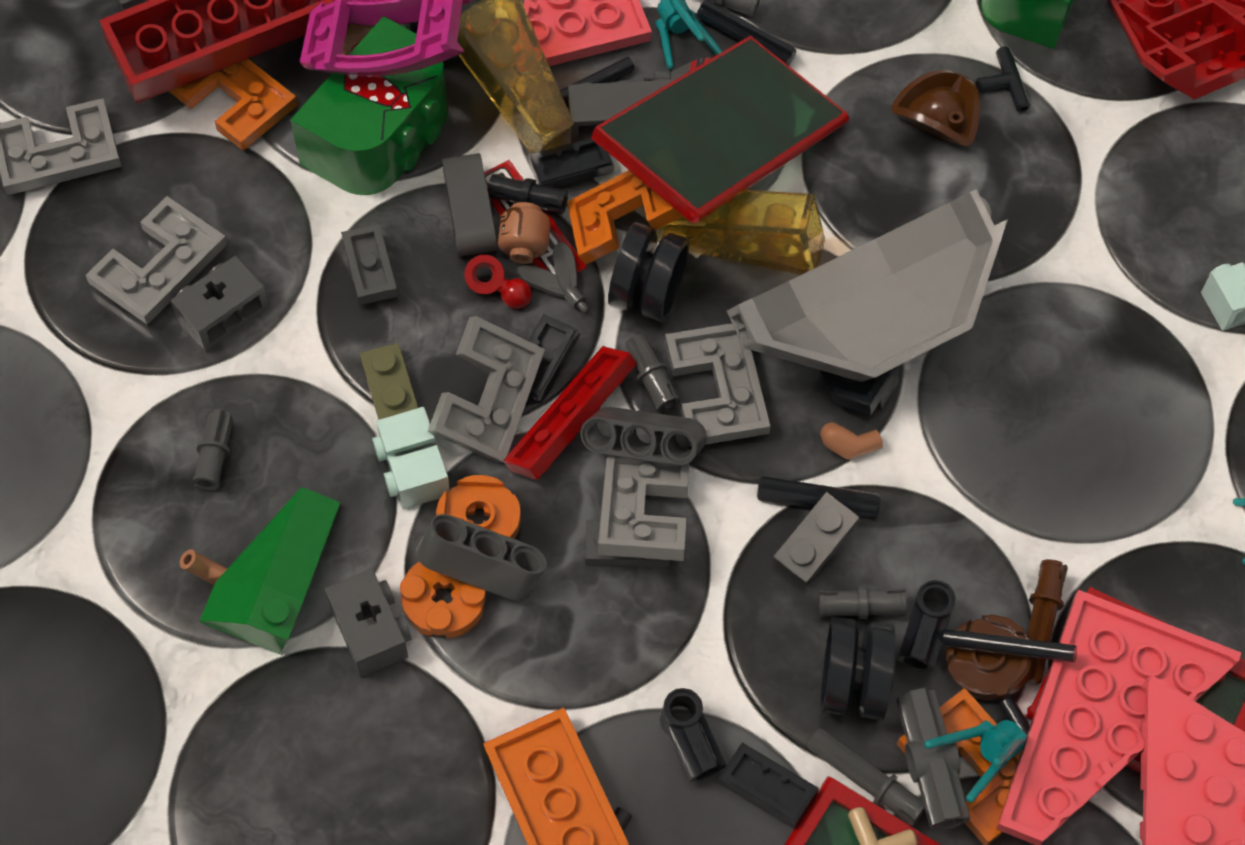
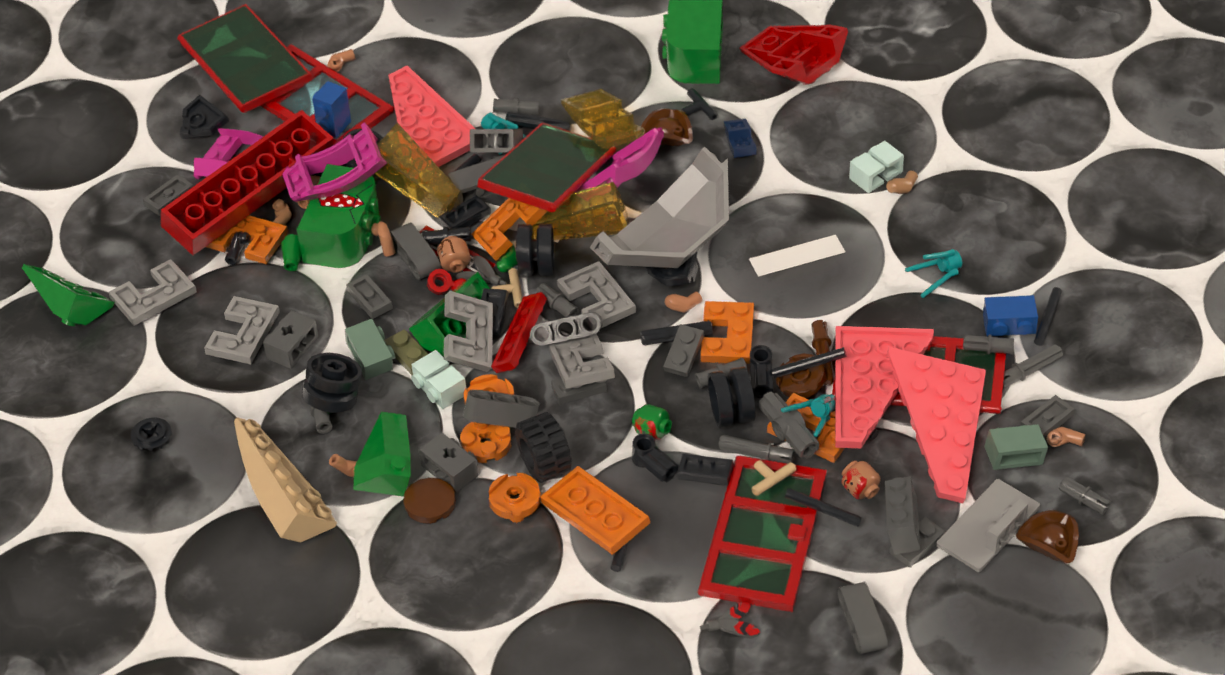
camera: 15 degrees left, 15 degrees down
none -> black arm [225,231,250,265]
none -> tan wedge [234,417,337,542]
none -> medium nougat arm [272,199,292,225]
none -> green cone [281,234,302,271]
none -> black wheel [302,352,362,413]
none -> sand green brick [345,319,395,380]
none -> nougat arm [371,221,396,256]
none -> reddish brown tile [403,477,456,524]
none -> green wedge [409,272,490,356]
none -> dark grey brick [470,129,523,153]
none -> orange plate [489,473,541,523]
none -> tan piece [491,268,522,308]
none -> green arm [496,243,518,273]
none -> black tyre [515,411,572,483]
none -> clear yellow slope [561,89,645,149]
none -> dark pink wedge [574,128,664,203]
none -> green head [632,404,672,440]
none -> orange plate [701,301,754,364]
none -> dark blue slope [724,118,757,158]
none -> white sticker [749,235,845,277]

